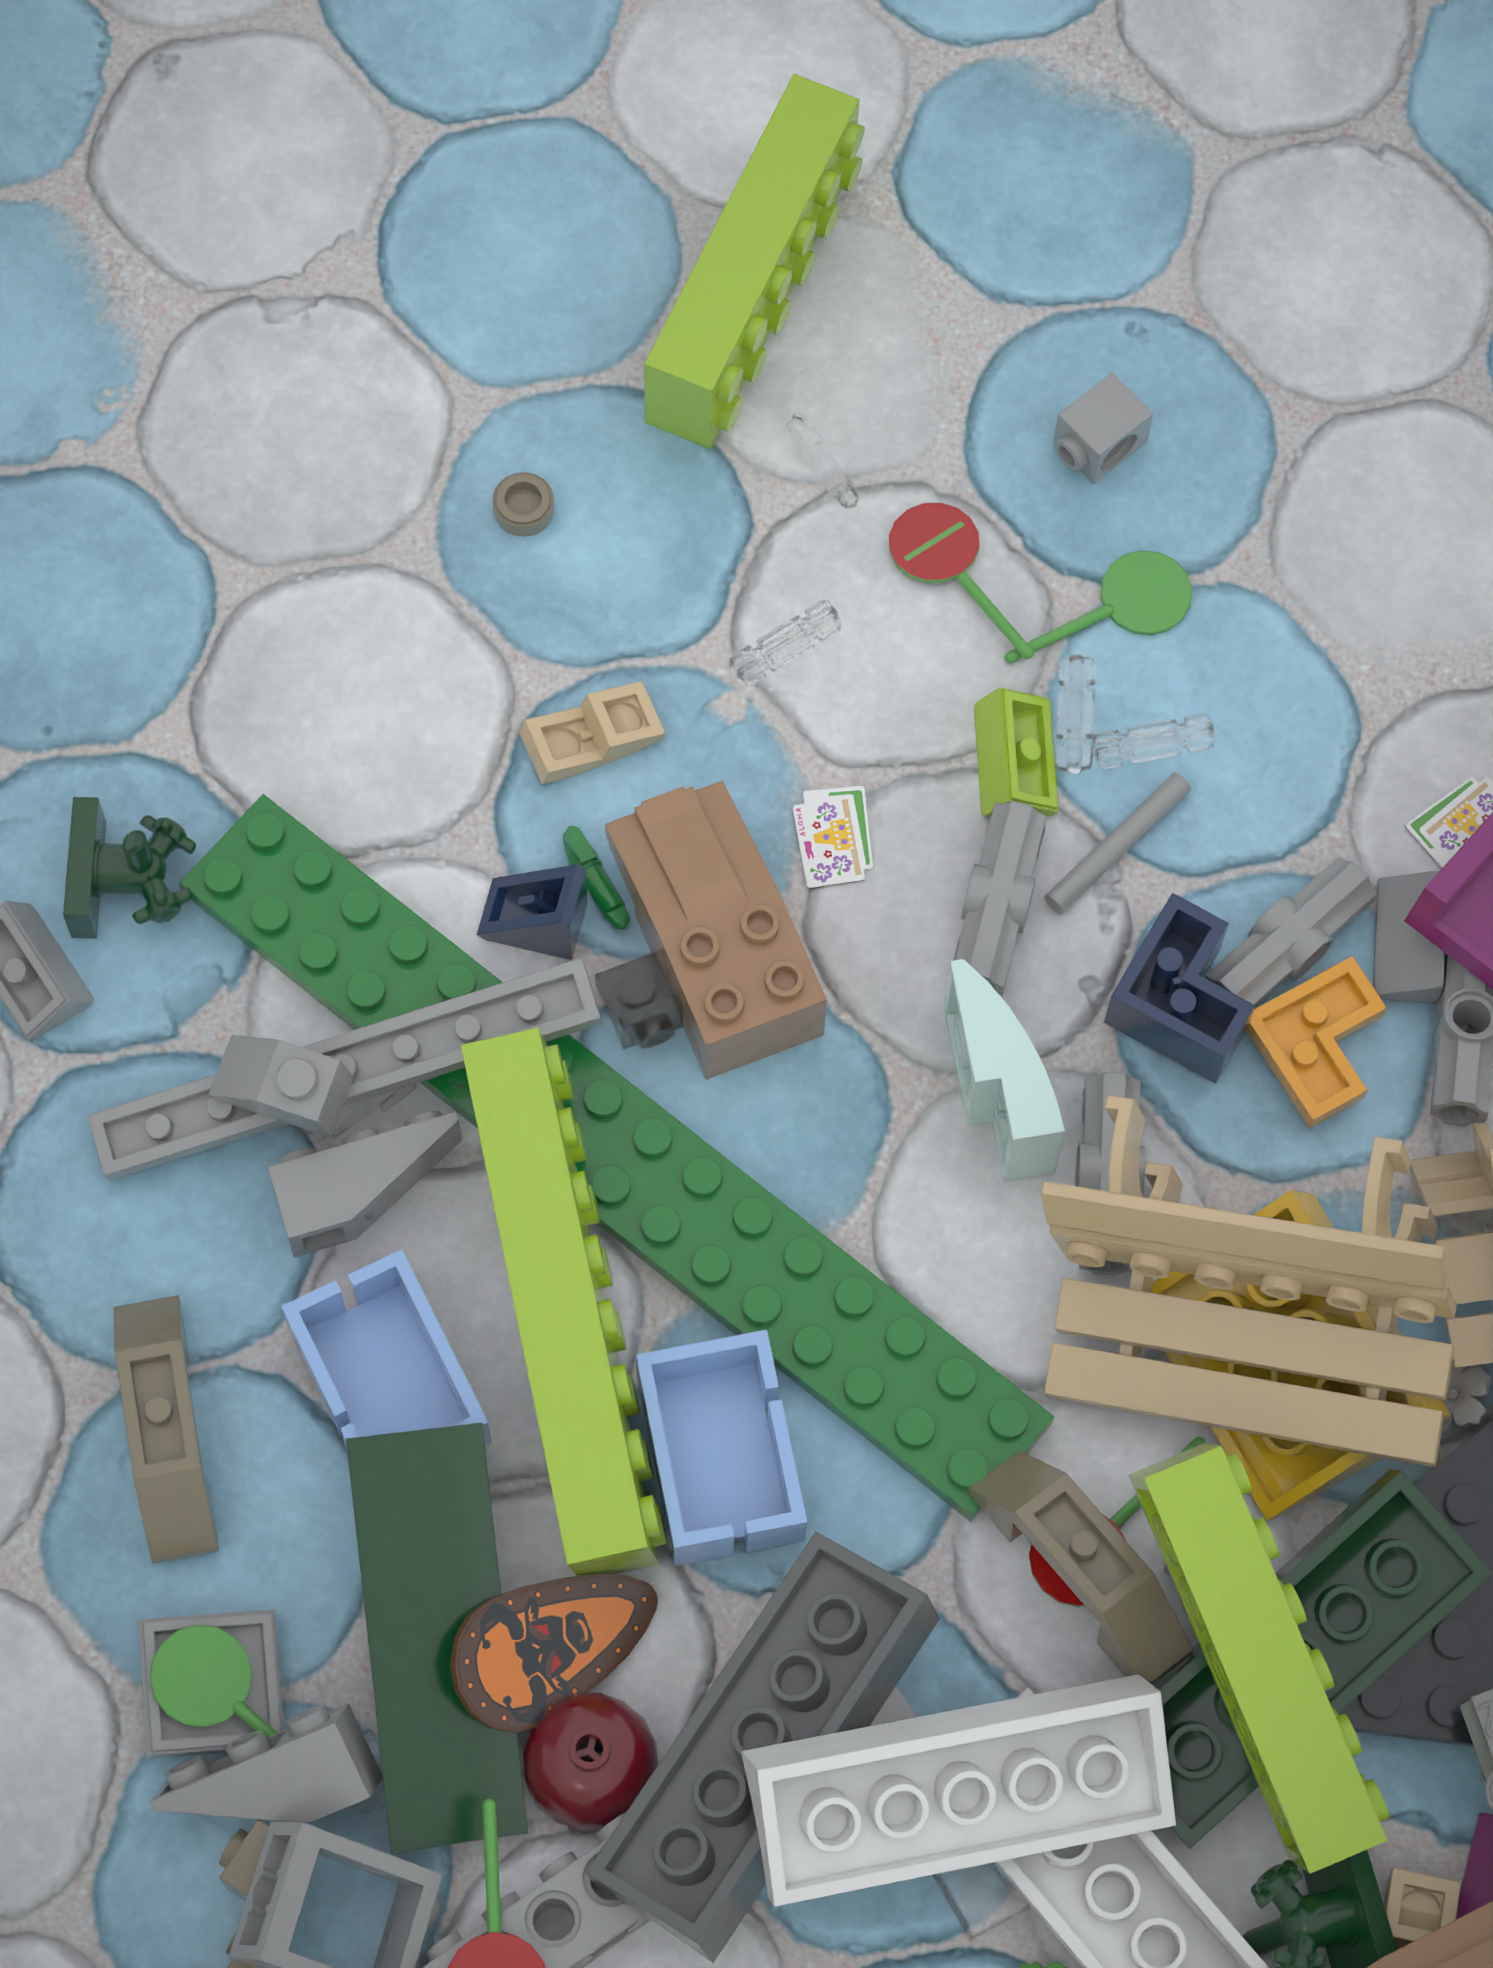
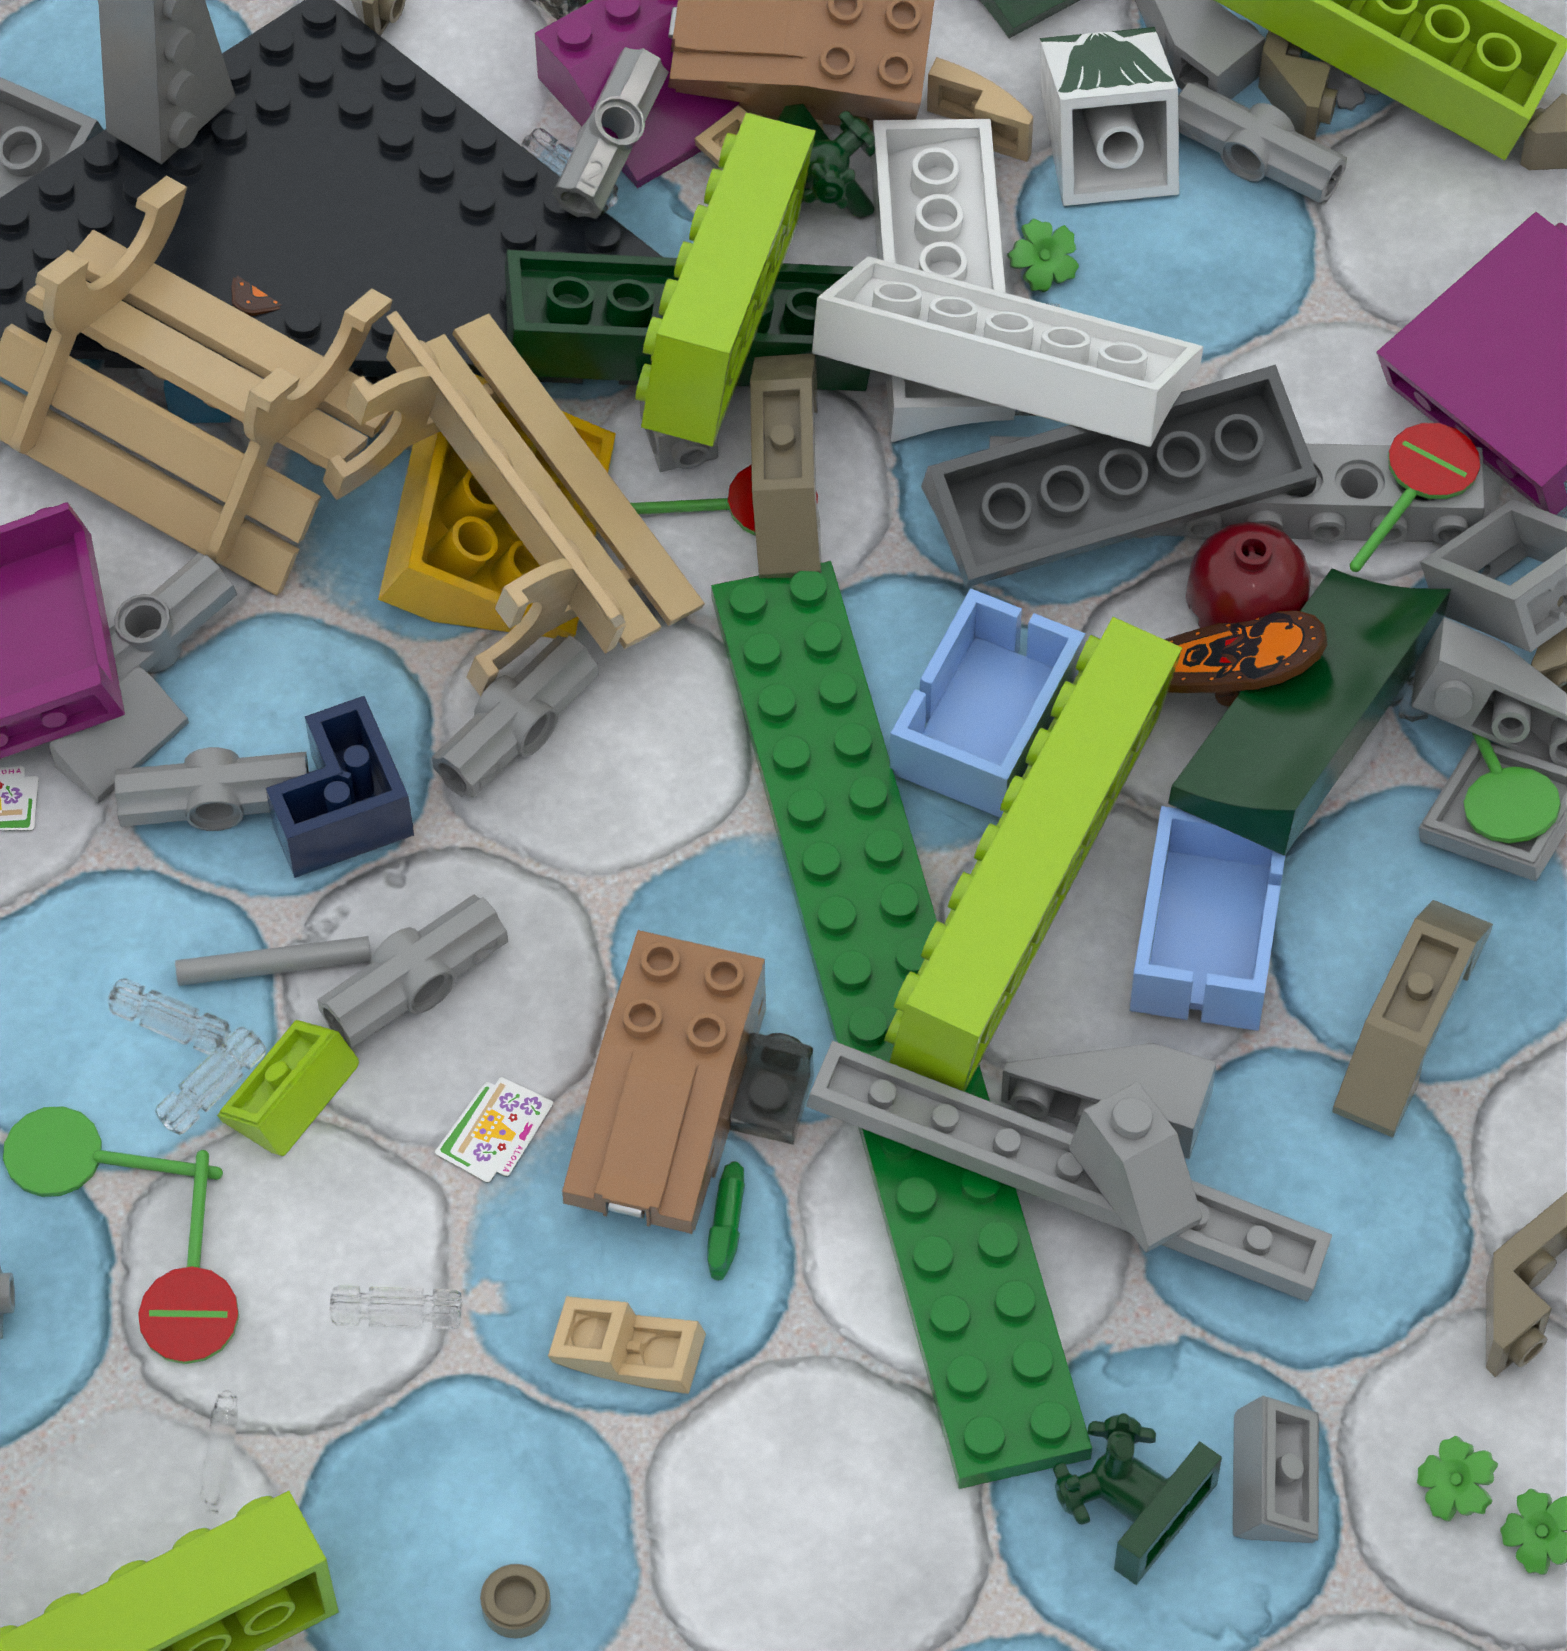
camera: 140 degrees left, 10 degrees down
dark blue slope [476,864,588,960] -> none
light aqua slope [943,959,1065,1181] -> none
light orange plate [1247,956,1387,1128] -> none

